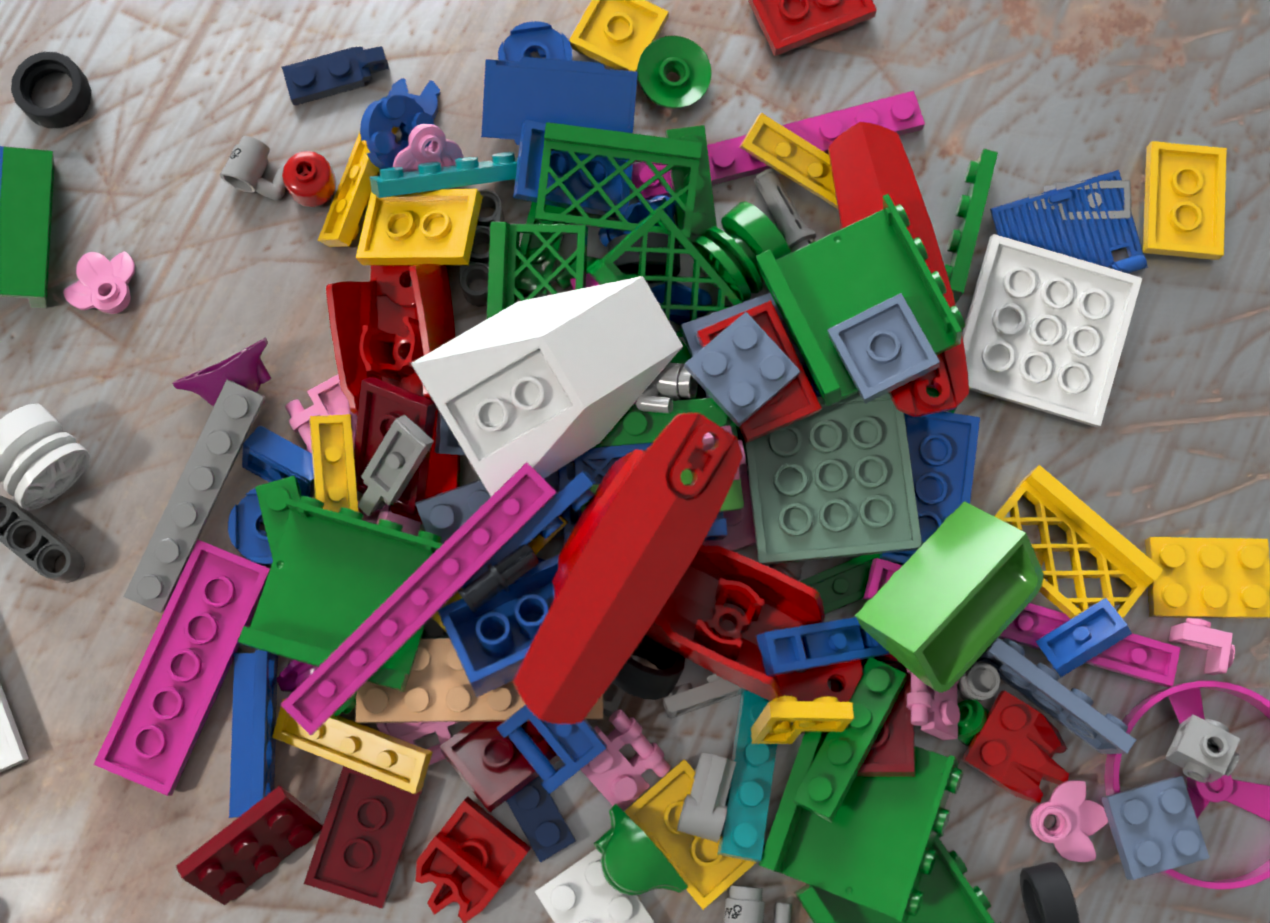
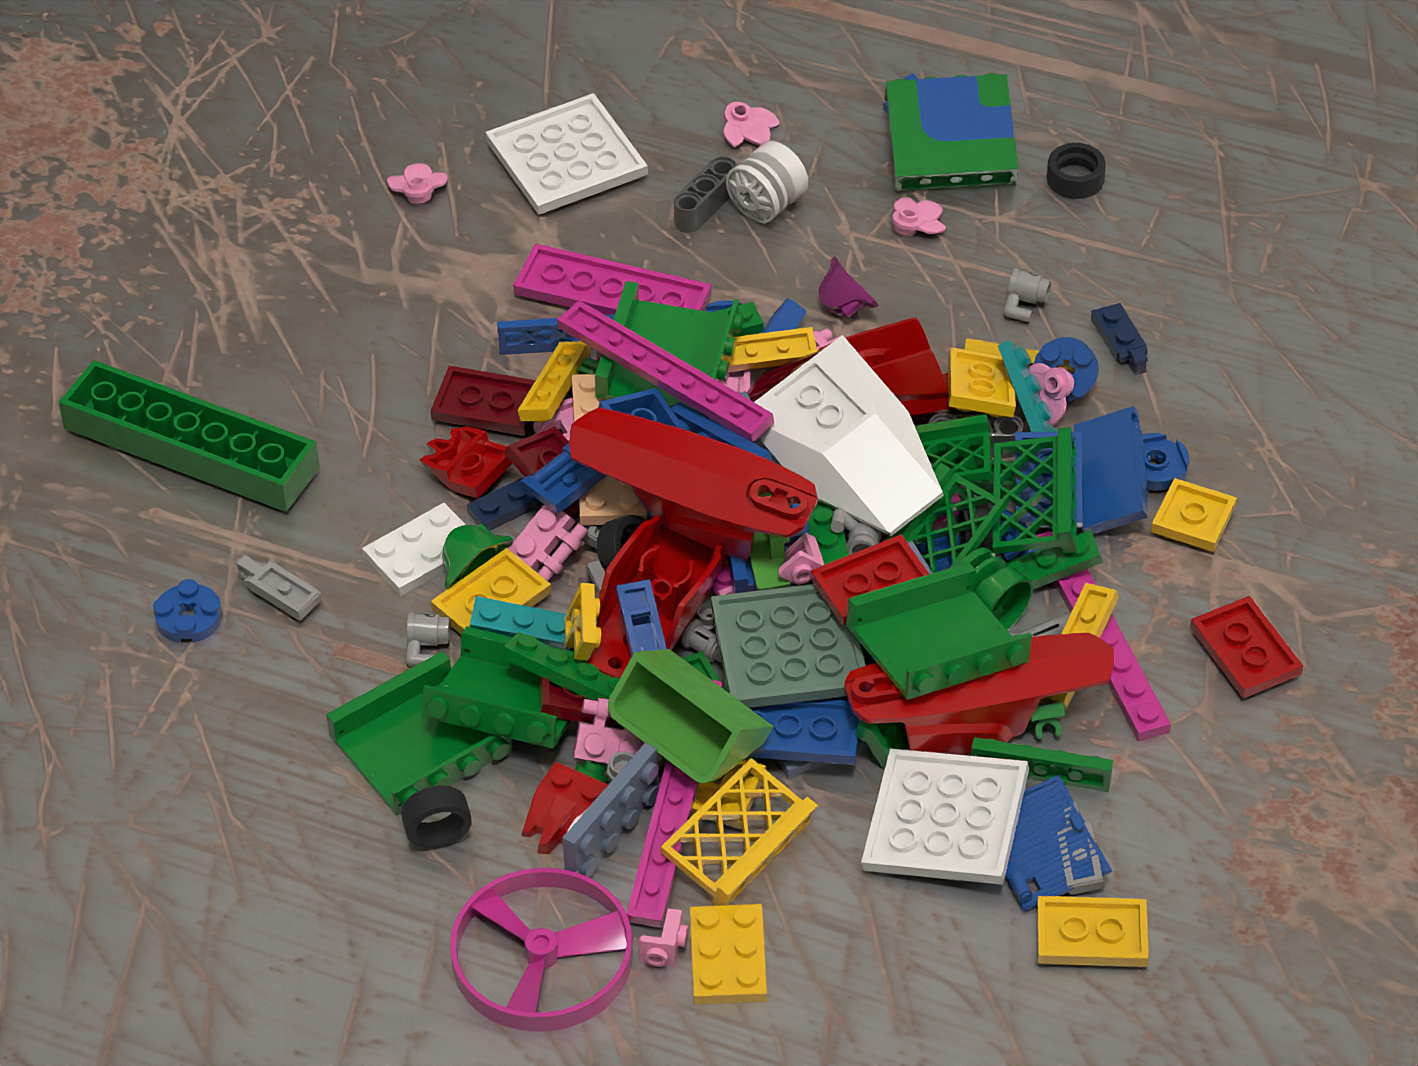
camera: 90 degrees right, 30 degrees down
light grey plate [123,380,265,613] -> none
dark red plate [176,785,323,906] -> none
red head [282,151,336,207] -> none
light grey hinge [358,415,434,516] -> none
blue piece [387,78,440,120] -> none
black axle [458,544,539,613] -> none
green dish [637,36,712,109] -> none
light grey piece [677,752,736,842] -> none
sand blue plate [684,312,801,427] -> none
sand blue plate [827,293,940,404] -> none
bright pink plate [1030,780,1108,862] -> none
blue plate [1036,598,1132,678] -> none
sand blue plate [1101,776,1210,880] -> none
light grey brick [1165,715,1240,783] -> none

